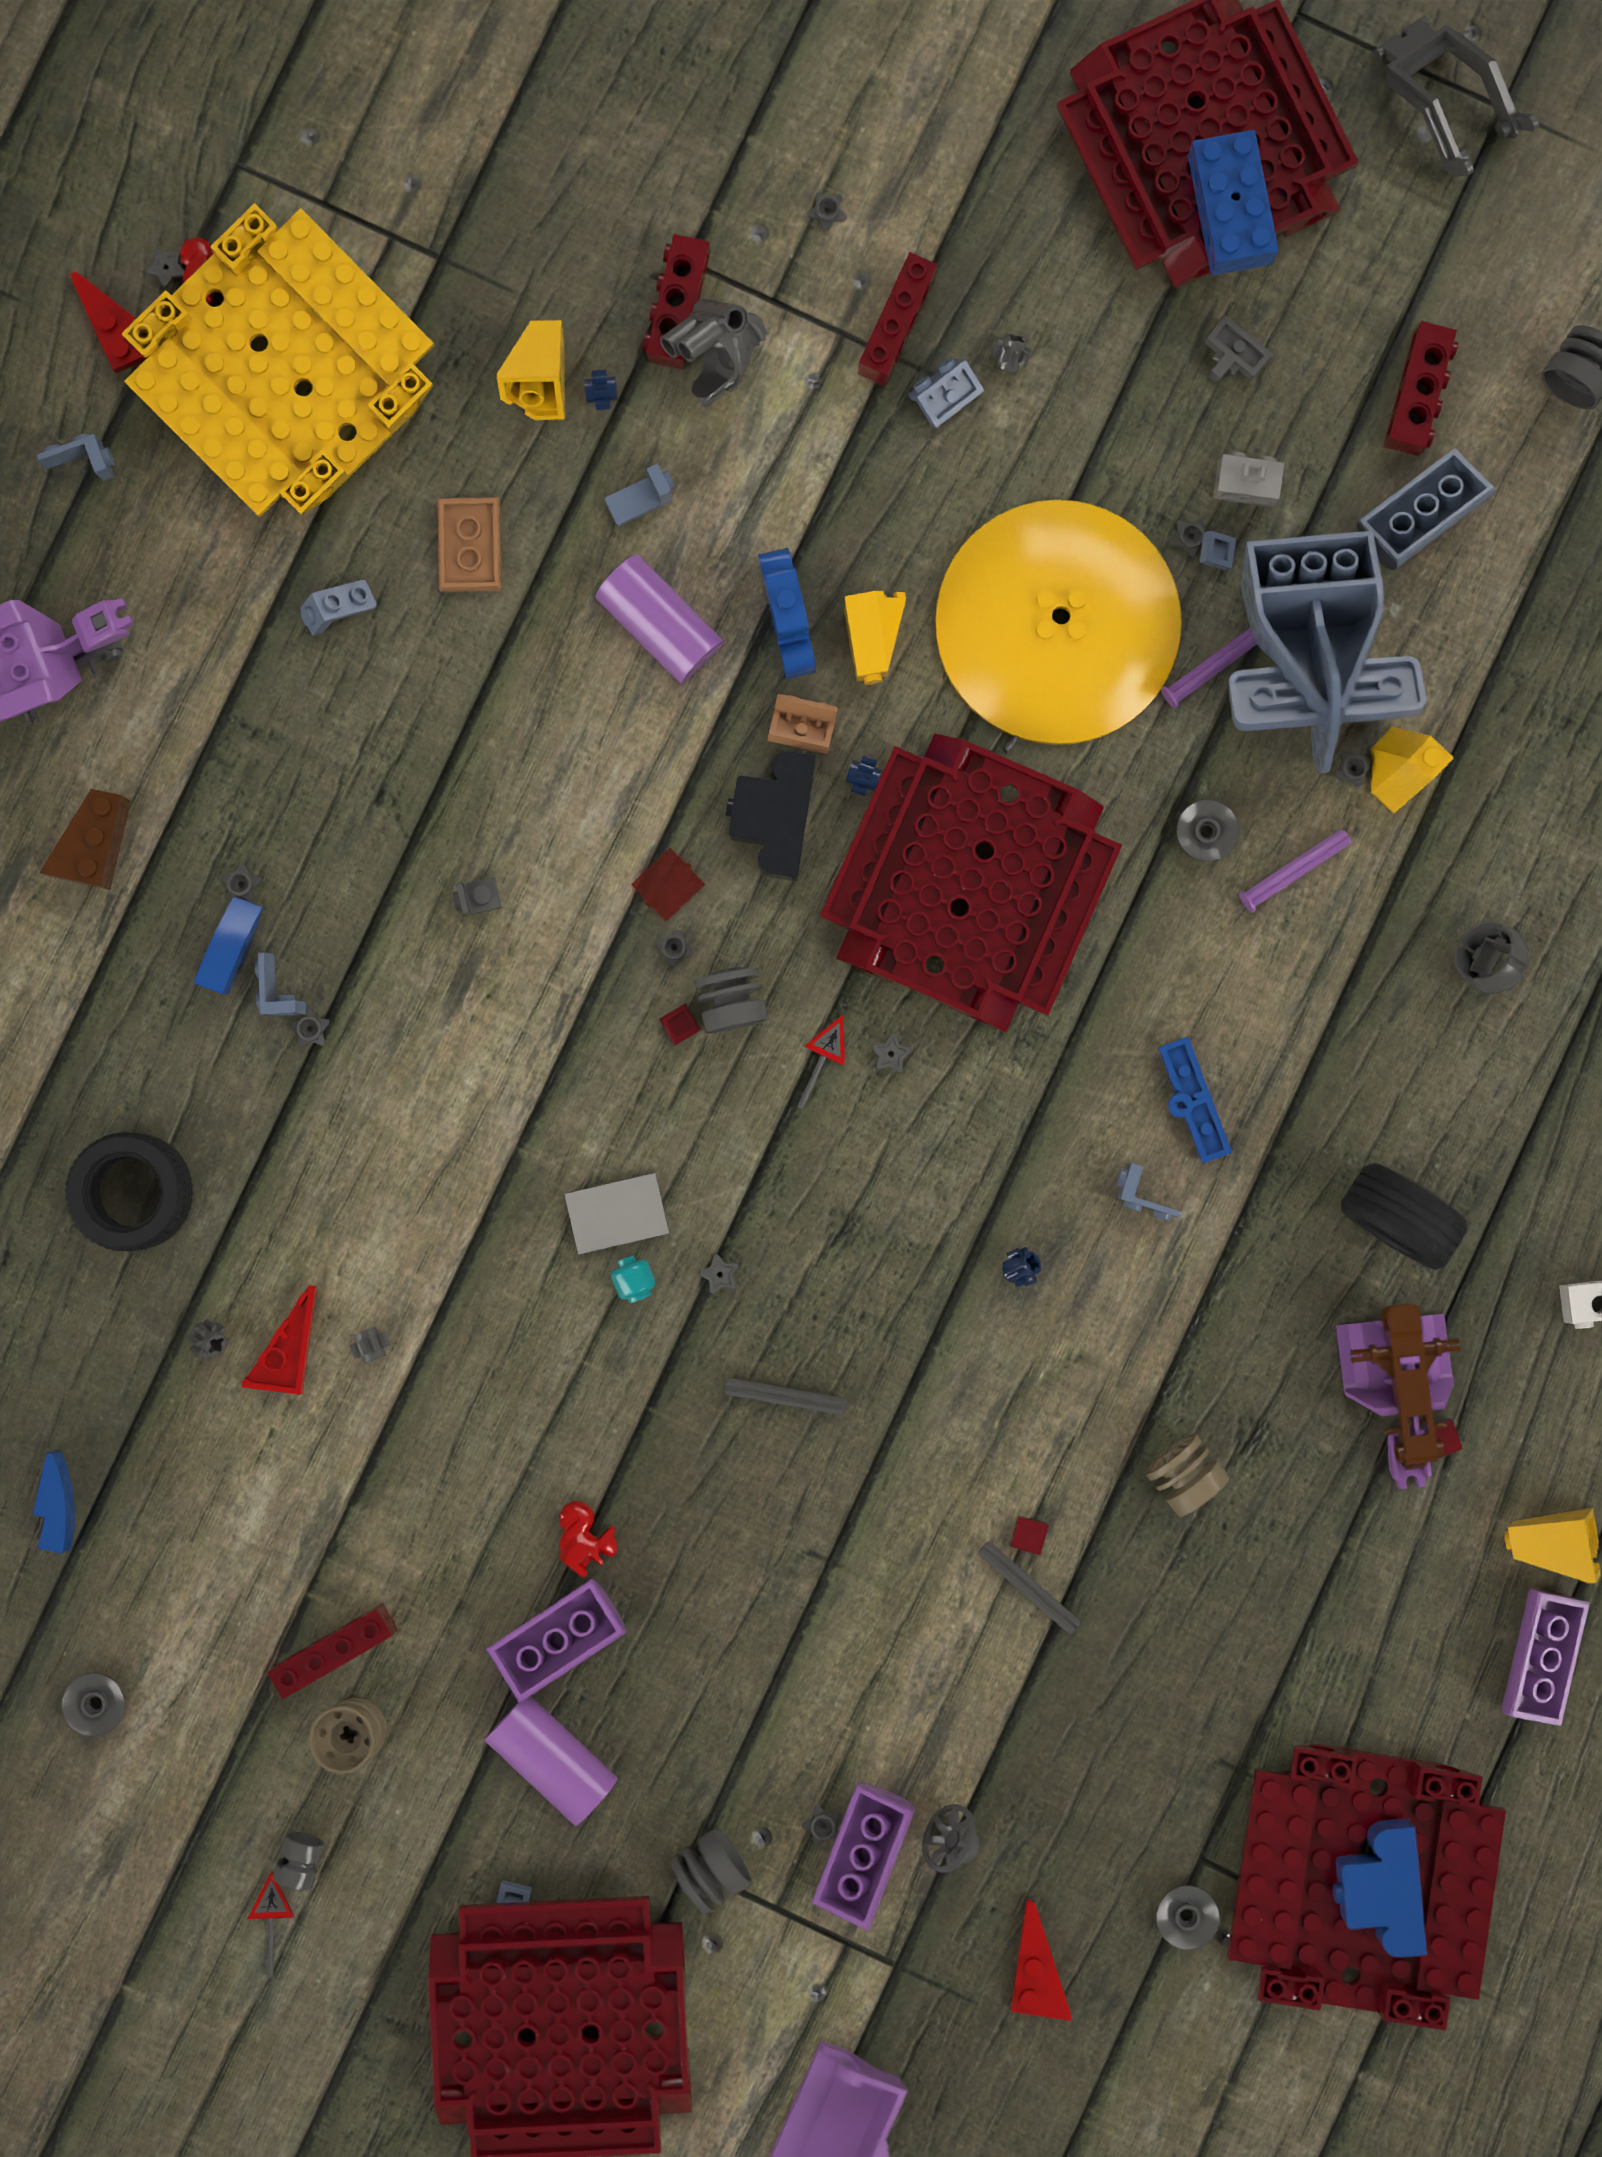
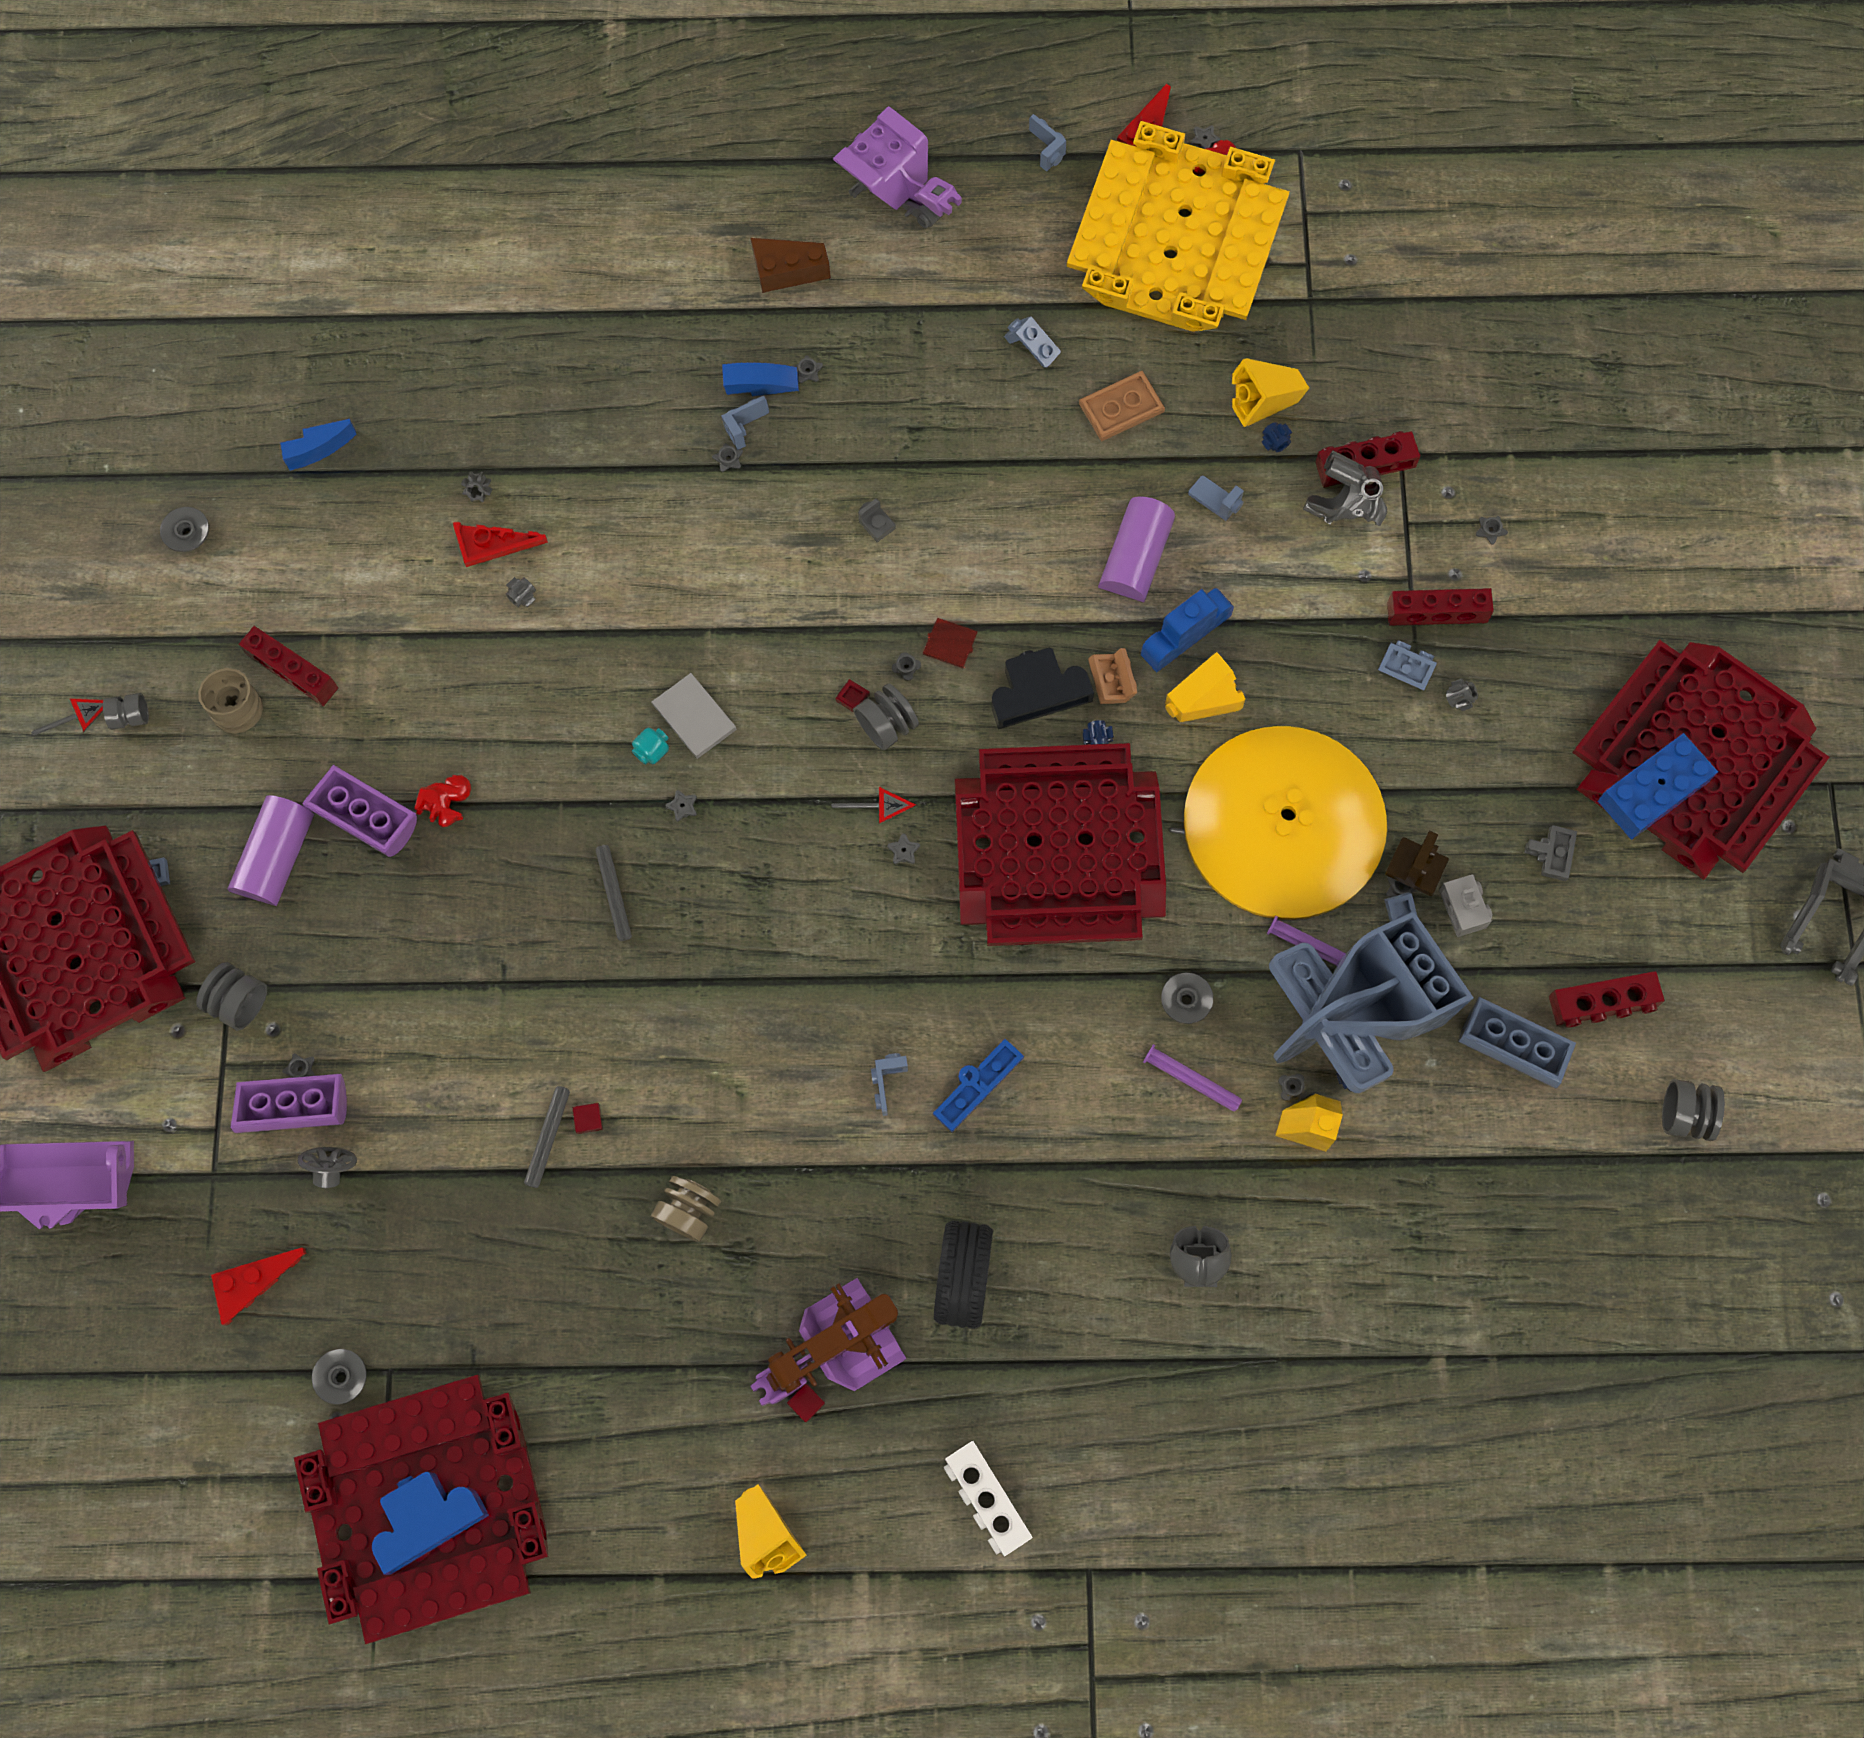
camera: 65 degrees right, 15 degrees down
black tyre [65,1132,193,1251] -> none
dark blue gear [1002,1247,1041,1287] -> none
medium lavender brick [1501,1587,1590,1726] -> none
none -> dark brown bracket [1385,830,1449,896]

